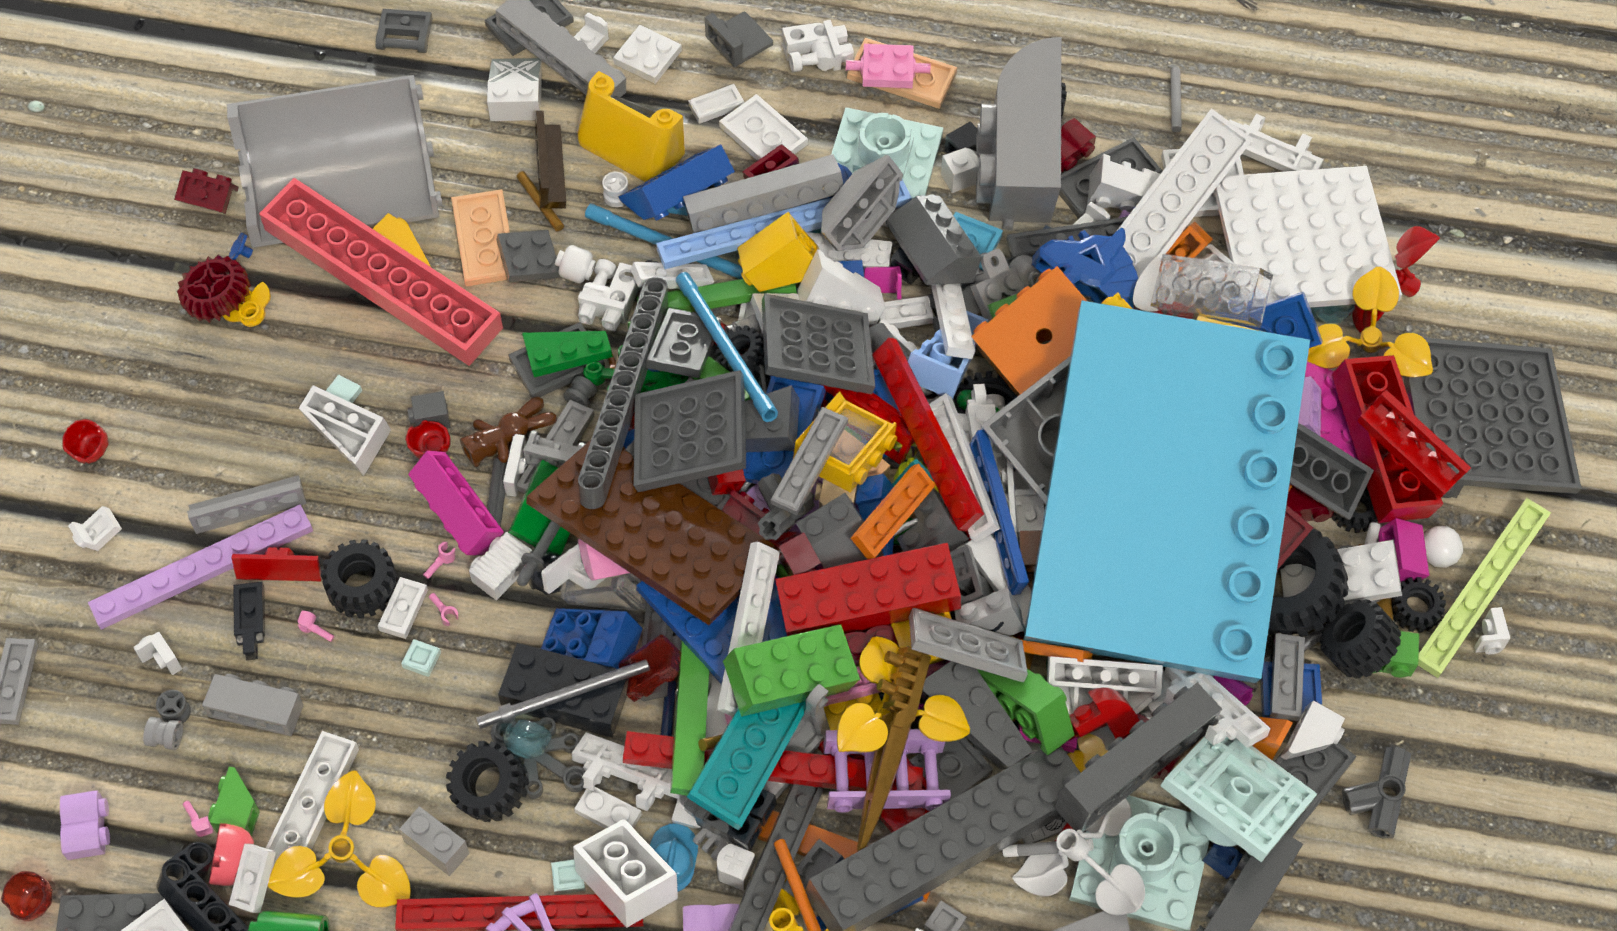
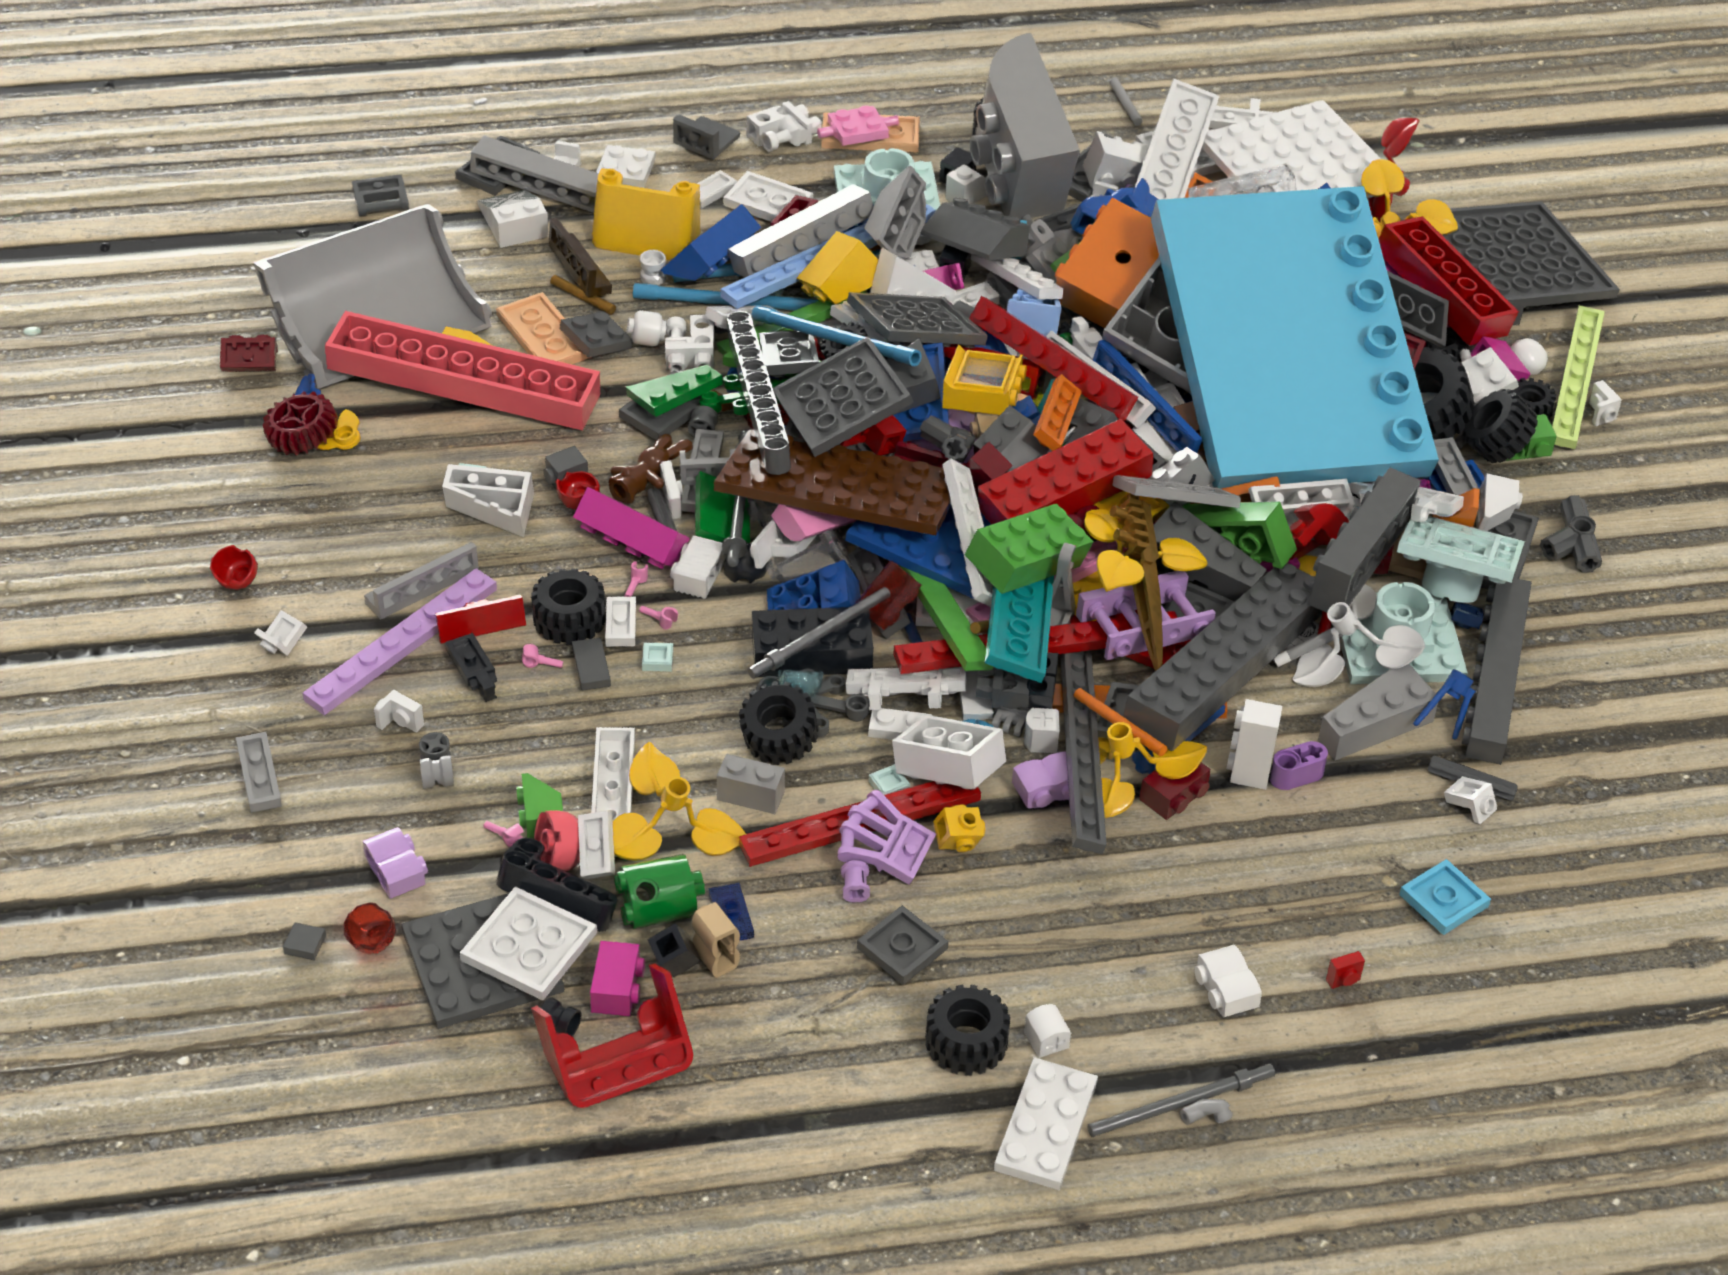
camera: 20 degrees left, 15 degrees down
light grey brick [202,674,303,737] -> none
light grey tile [771,407,848,515] -> none
red fence [1356,390,1471,498] -> none
none -> dark grey tile [572,637,611,691]

